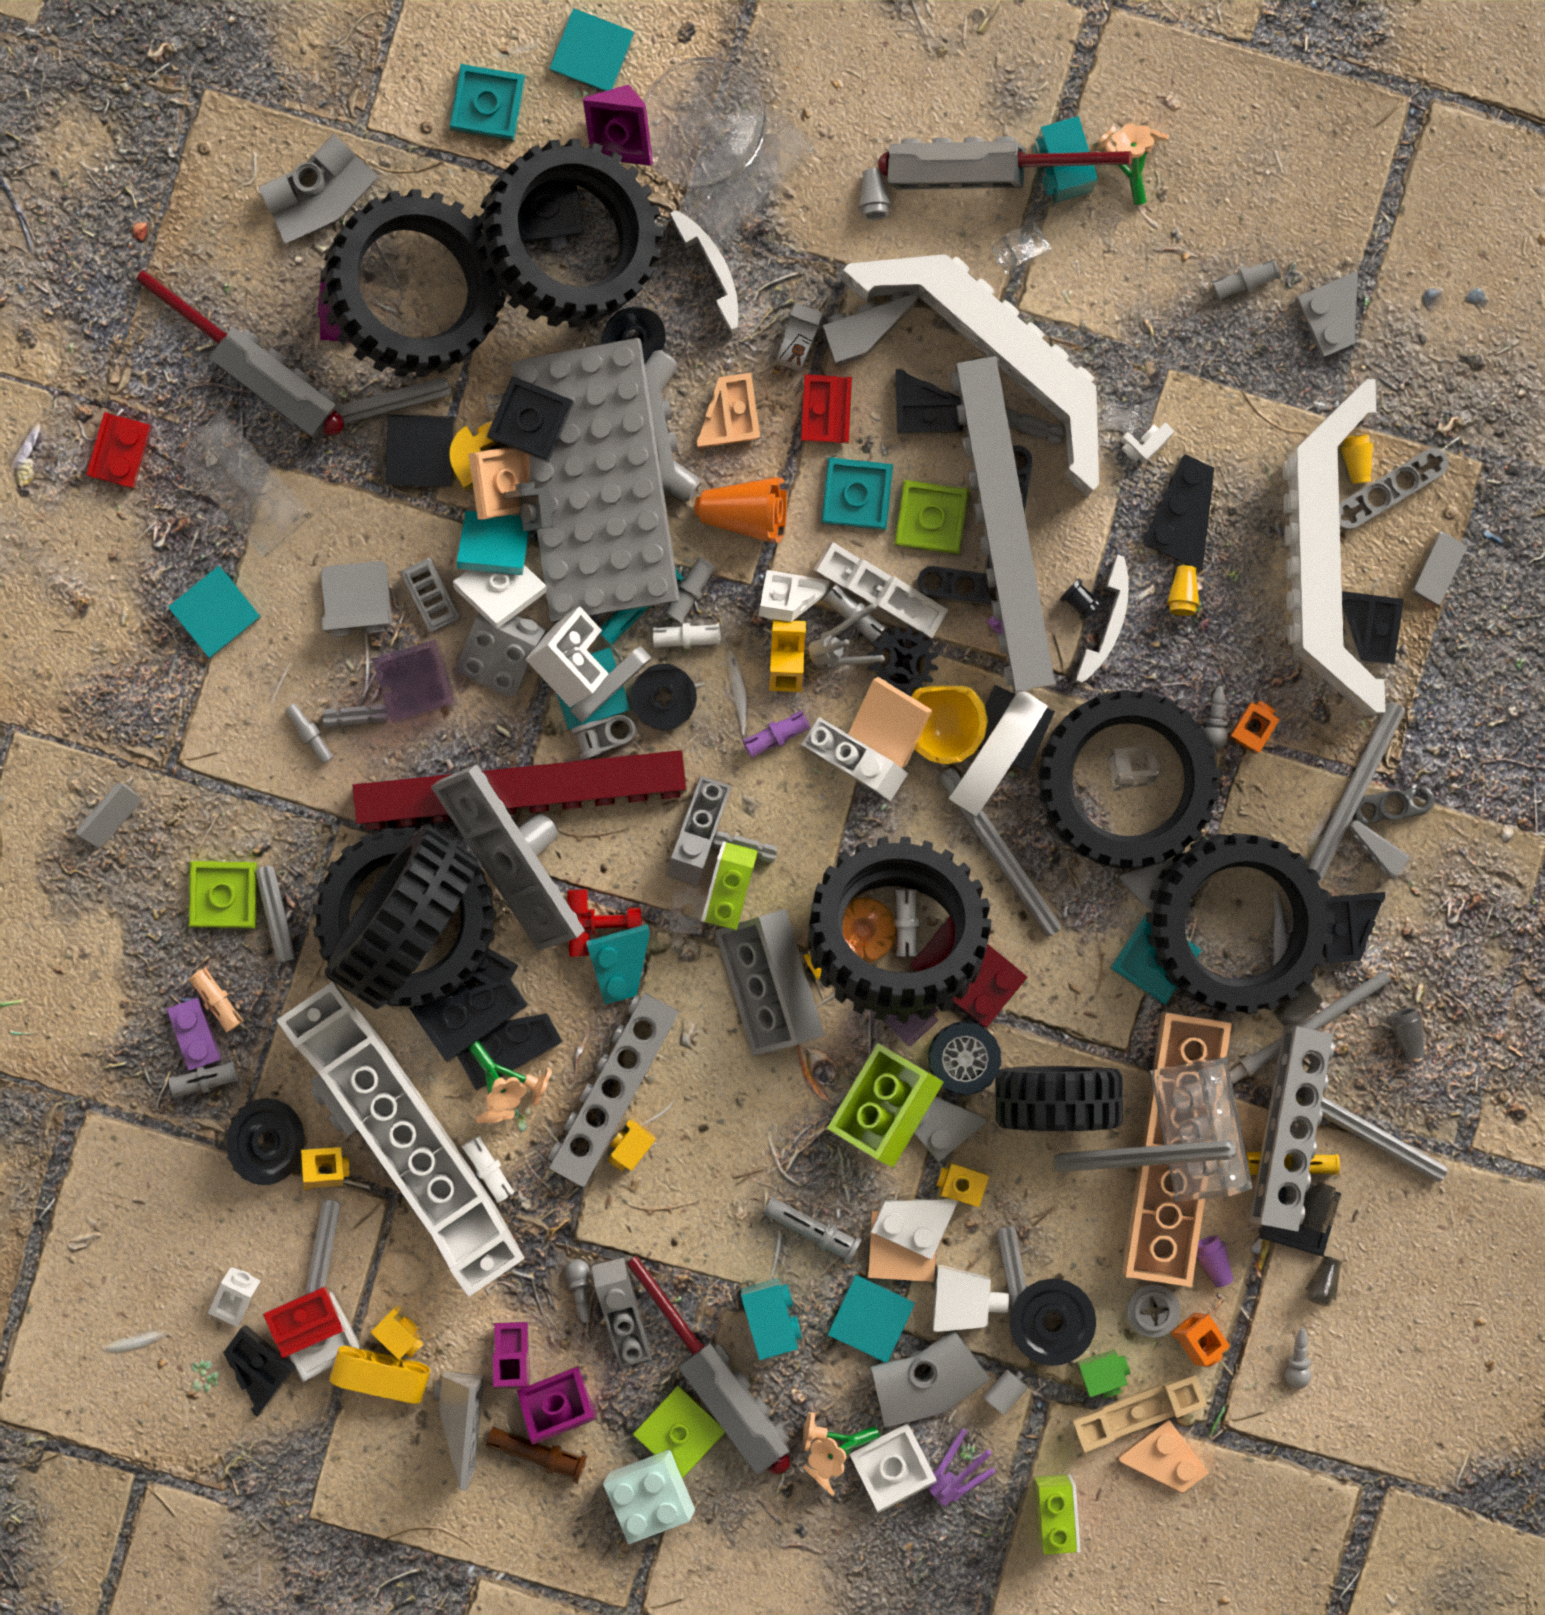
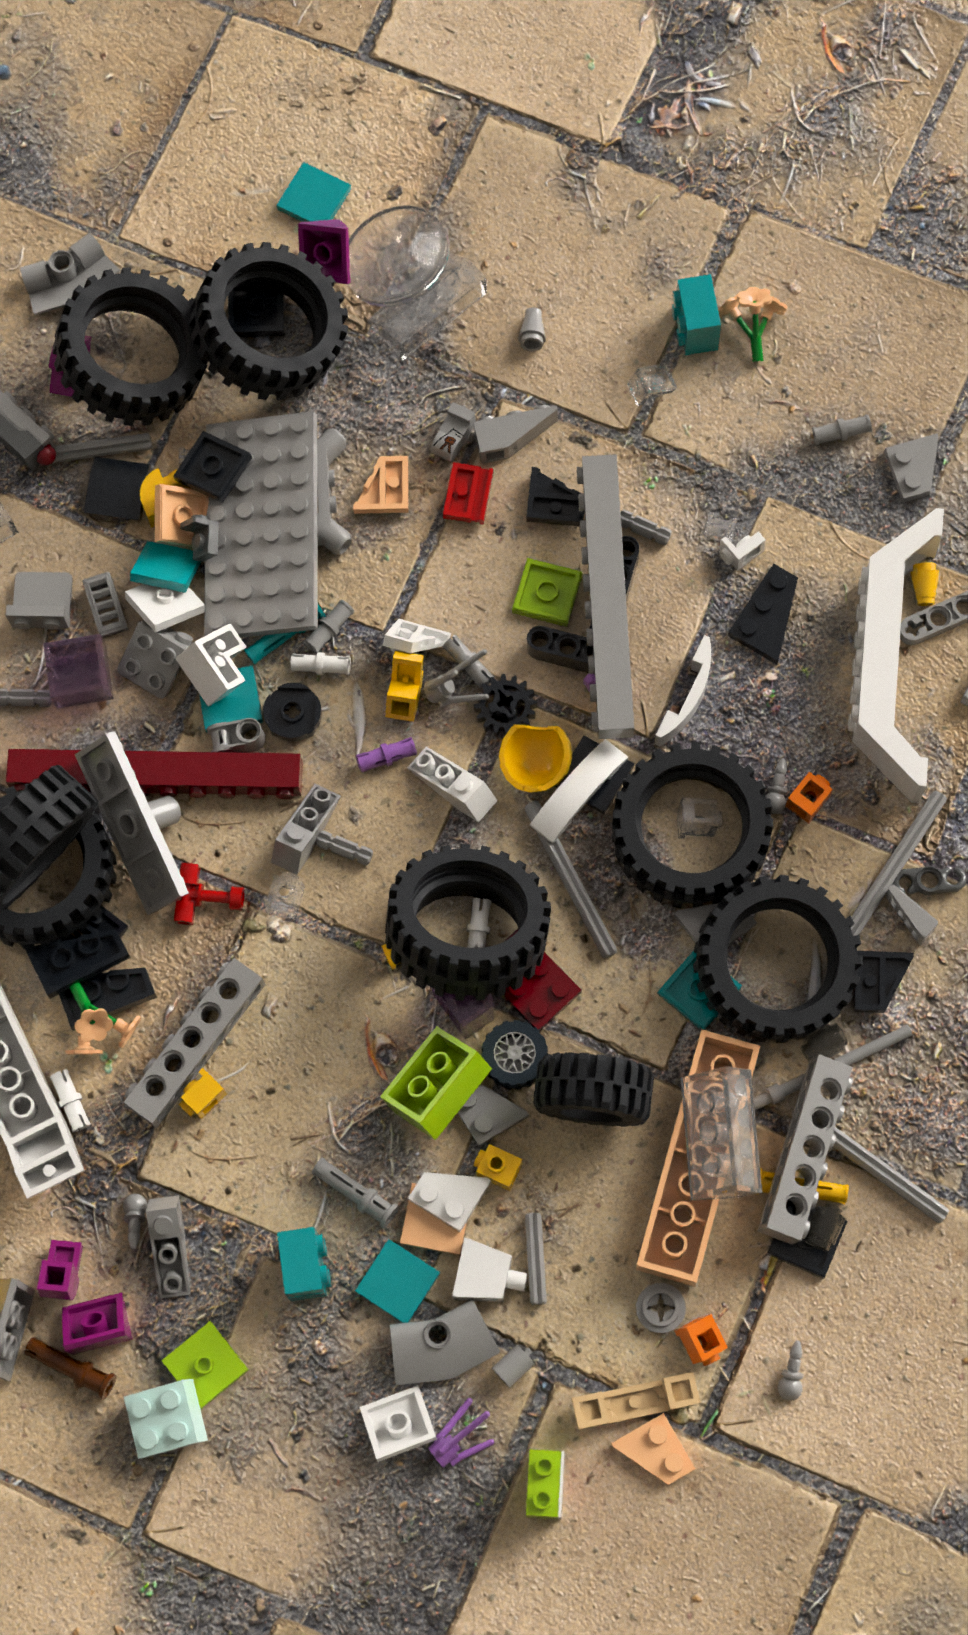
camera: 15 degrees right, 15 degrees down
teal tile [449,64,526,141] -> none
light grey beam [571,646,652,723] -> none
teal wing [586,924,650,1004] -> none
black dish [602,306,666,364] -> none
piece [626,1255,790,1475] -> none
white slope [670,210,738,335] -> none
orange cone [694,477,787,543] -> none
lime piece [701,841,758,930] -> none
light grey slope [715,909,824,1056] -> none
light nougat plant [802,1412,879,1496] -> none
white slope [813,541,948,638] -> none
teal tile [821,457,893,530] -> none
white slope [842,254,1099,498] -> none
clear orange dish [842,897,897,962] -> none
light nougat tile [848,677,932,768] -> none
piece [878,136,1132,190] -> none
black gear [1009,1278,1096,1366] -> none
light grey axle [1054,1140,1236,1172] -> none
black bush [1059,578,1103,621] -> none
bright green brick [1077,1349,1131,1398] -> none
yellow cone [1167,565,1200,616] -> none
medium lavender cone [1196,1235,1234,1288] -> none
clear smoke cone [1305,1256,1342,1308] -> none
black wing [1342,591,1404,665] -> none
flat silver cone [1390,1008,1425,1059] -> none

